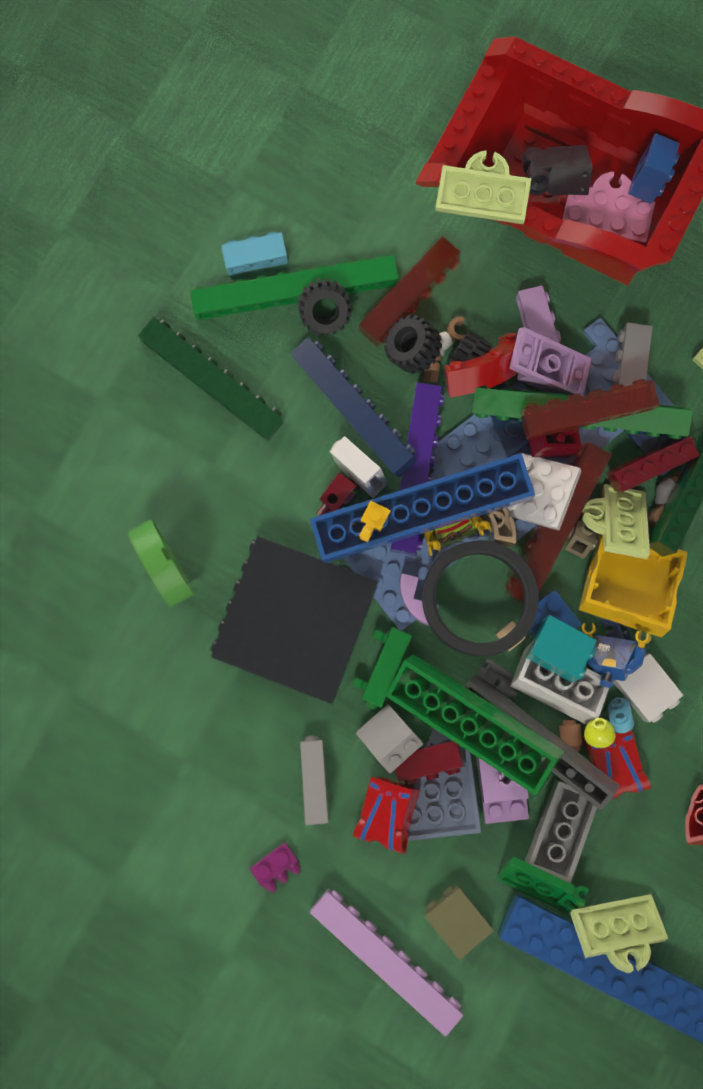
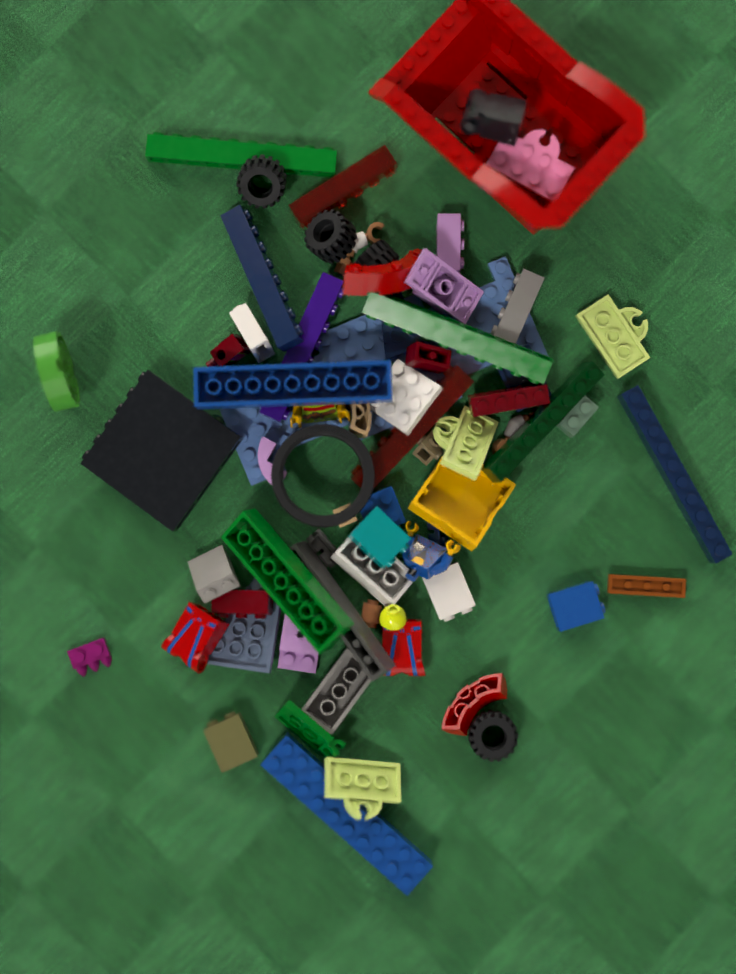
camera: 10 degrees right, 5 degrees up
dark green brick [138,317,284,442] -> none
medium azure brick [221,232,288,276] -> none
light grey slope [300,736,329,825] -> none
lavender brick [310,888,463,1037] -> none
green brick [351,627,412,710] -> none
yellow plate [359,501,391,542] -> none
yellowish green plate [435,151,531,224] -> none
clear red brick [520,379,659,440] -> none
medium azure plate [608,697,634,733] -> none
blue brick [628,133,680,204] -> none

